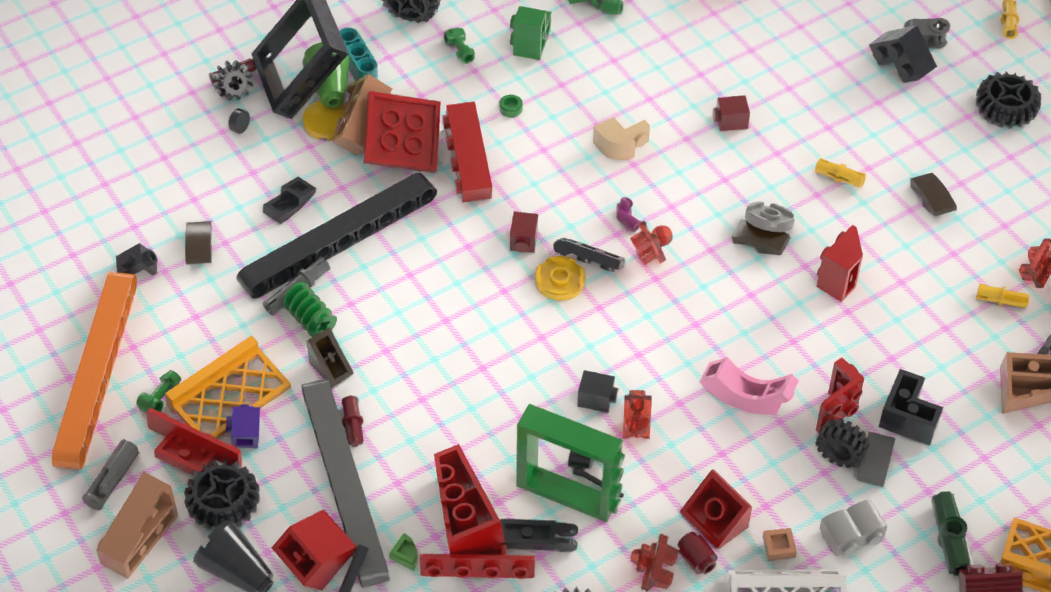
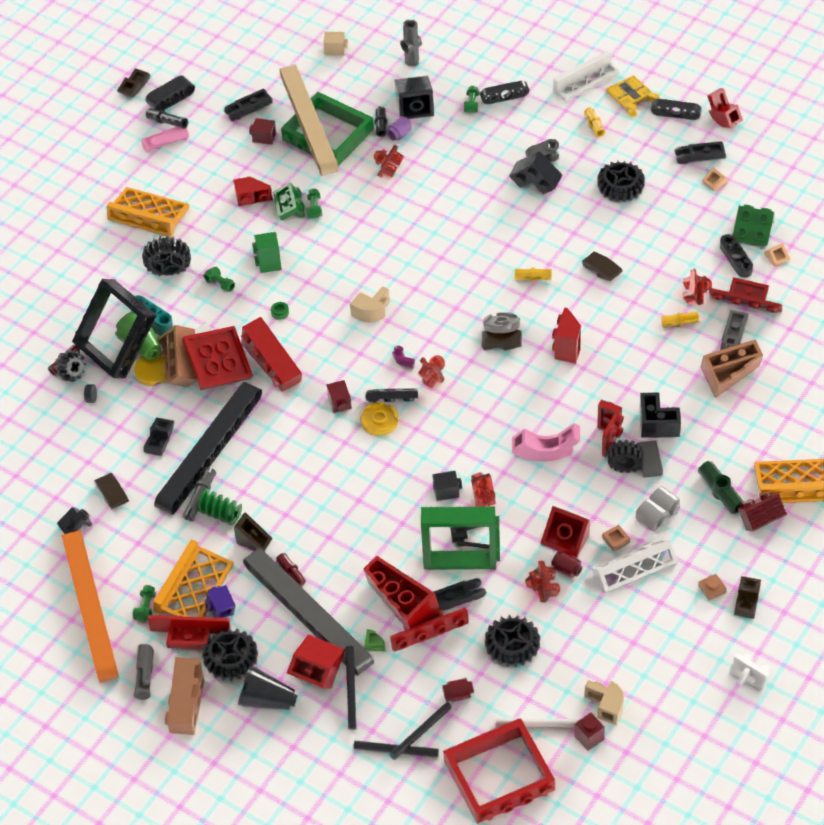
camera: 20 degrees left, 0 degrees up
dark red brick [712,95,750,131] -> none

